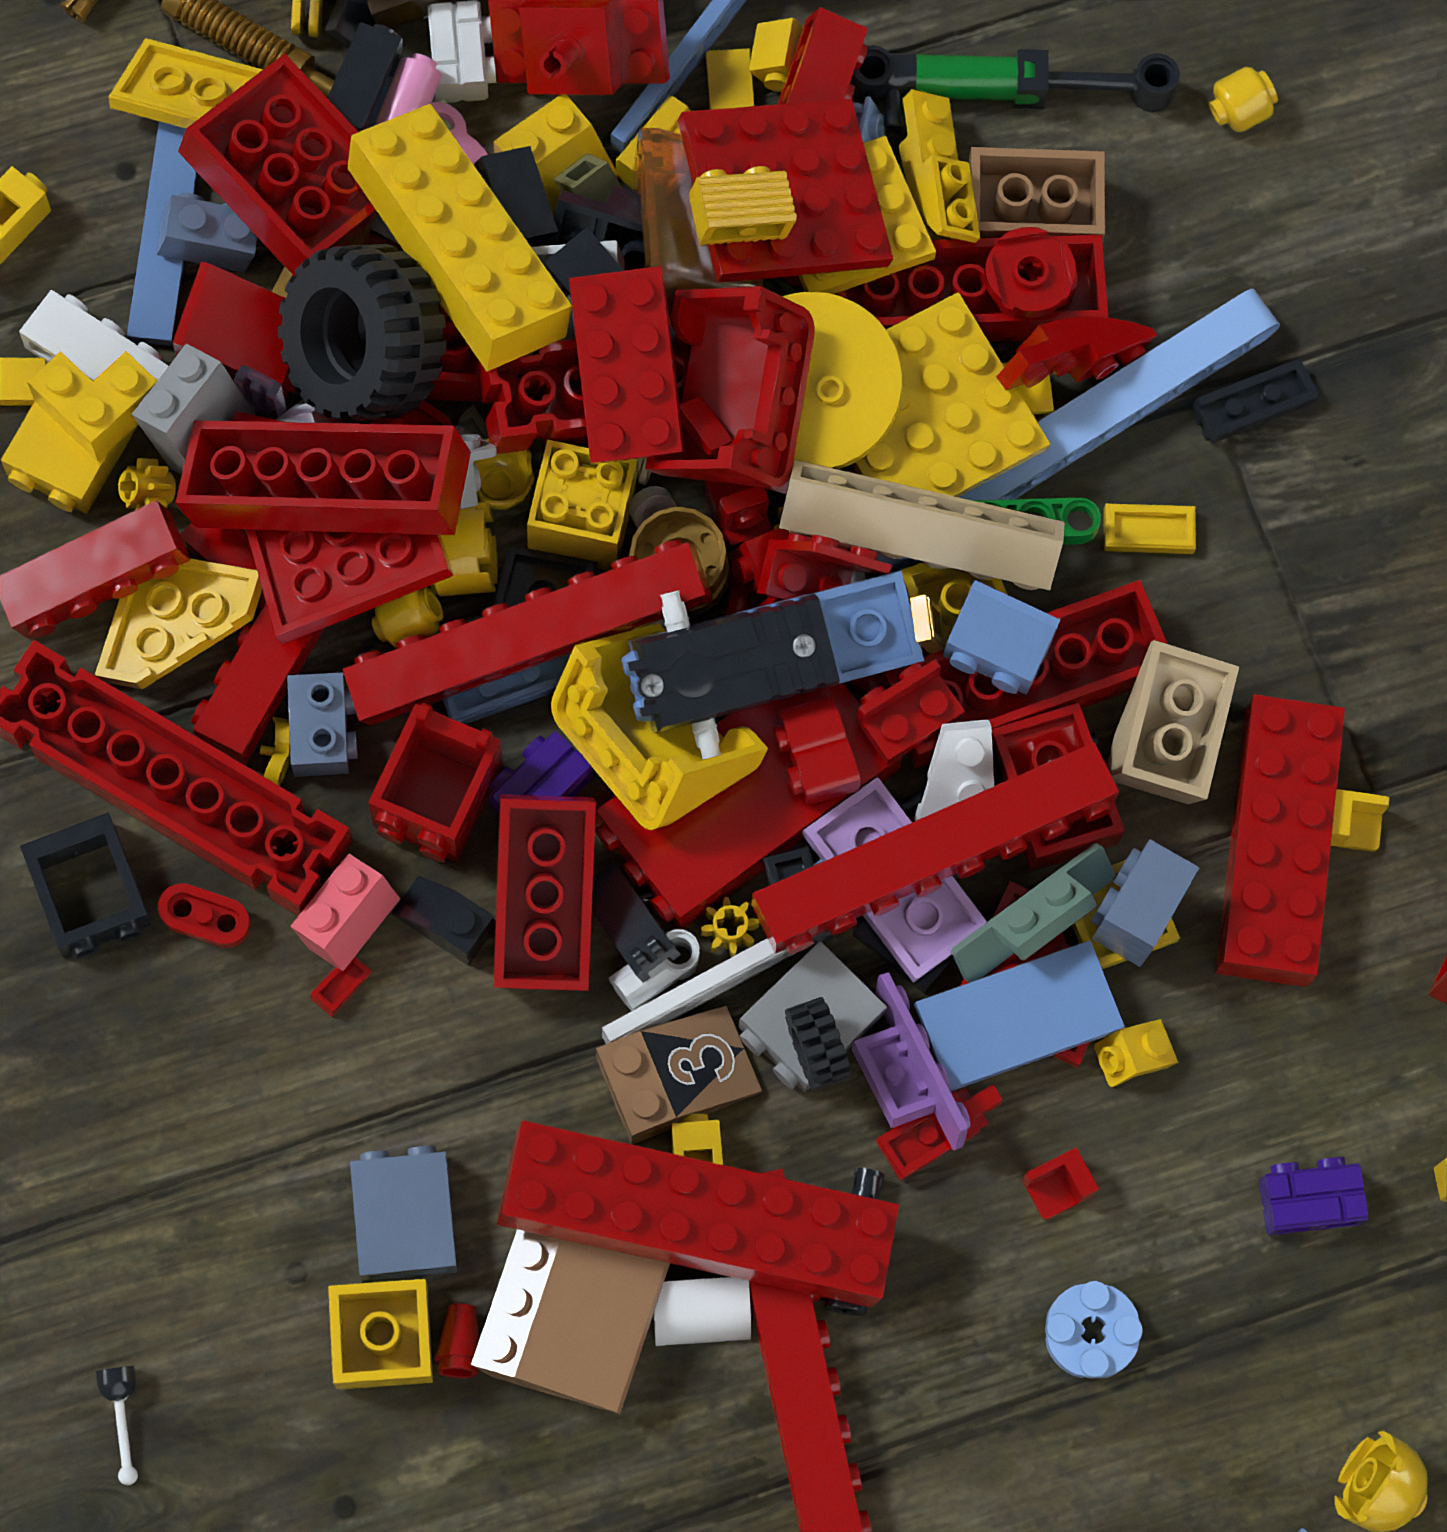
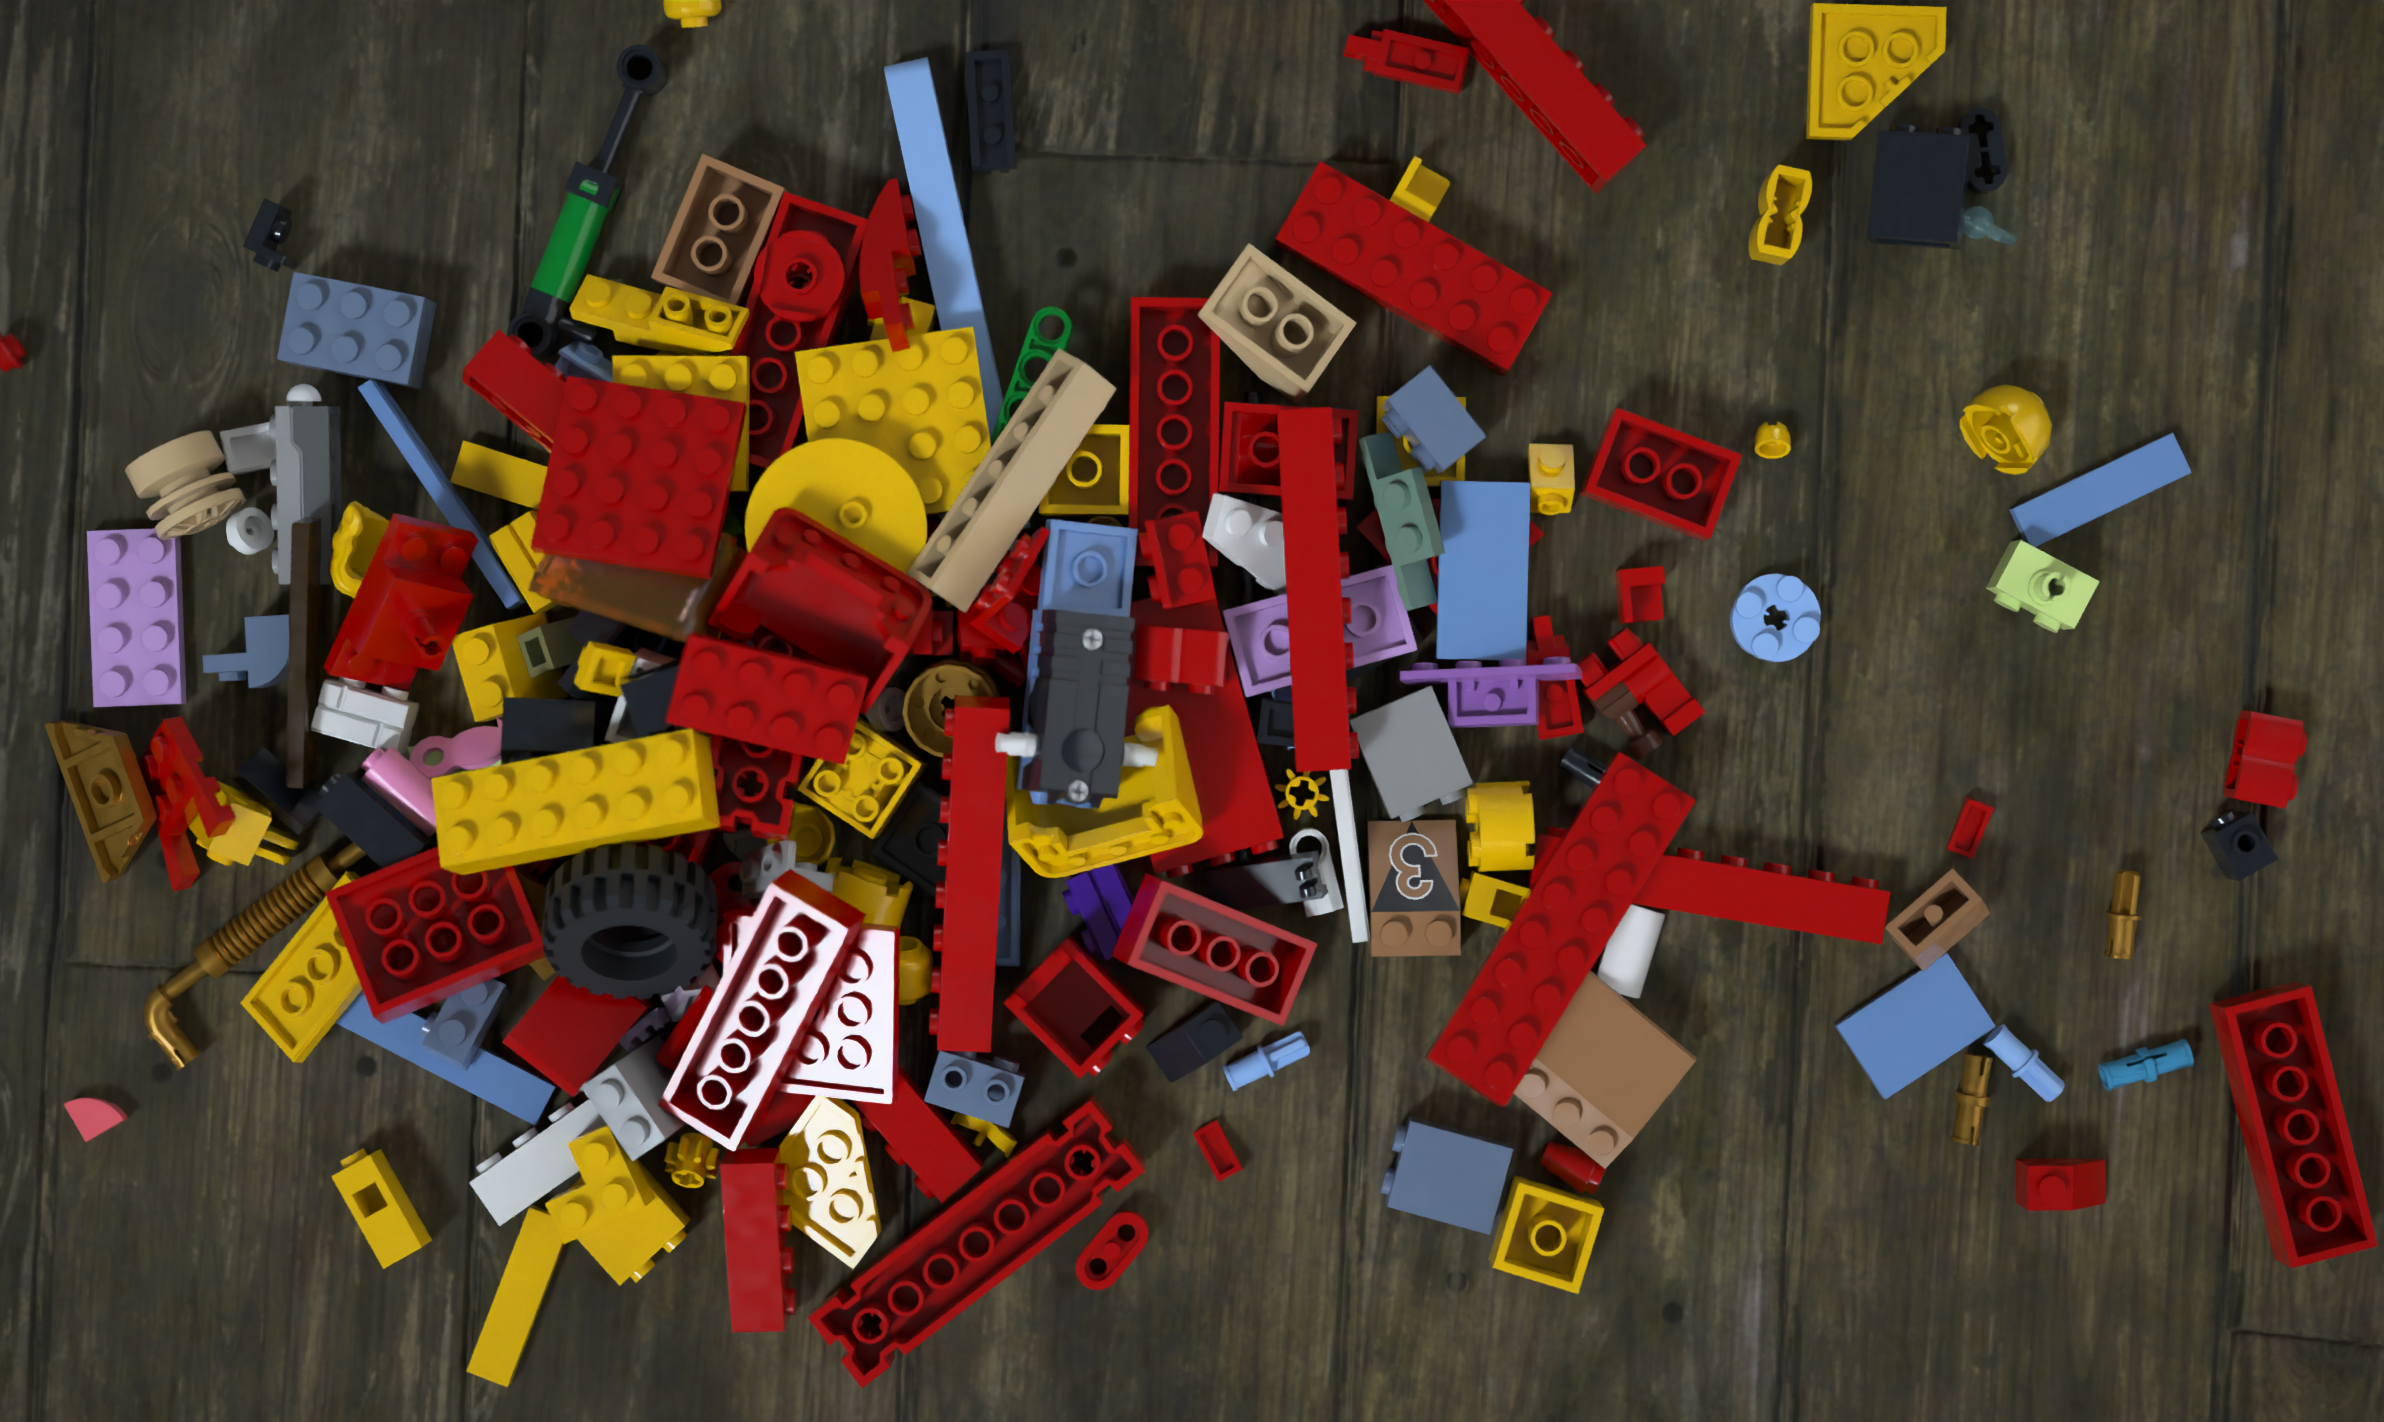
camera: 60 degrees left, 15 degrees up
black window [20,812,152,959] -> none
coral brick [290,853,400,972] -> none
red piece [679,396,733,456] -> none
yellow brick [688,166,797,246] -> none
yellow brick [749,18,803,92] -> none
black tyre [785,997,851,1091] -> none
tile [910,595,946,653] -> none
medium blue slope [943,580,1060,695] -> none
yellow tile [1104,503,1196,554] -> none
dark purple brick [1259,1157,1368,1236] -> none
none -> yellow tile [574,641,636,697]
none -> light blue axle [1222,1031,1310,1091]
none -> yellow brick [1465,781,1535,872]
none -> red hips [1576,628,1705,761]
none -> red brick [1579,407,1742,541]
none -> yellow hinge [1755,421,1791,459]

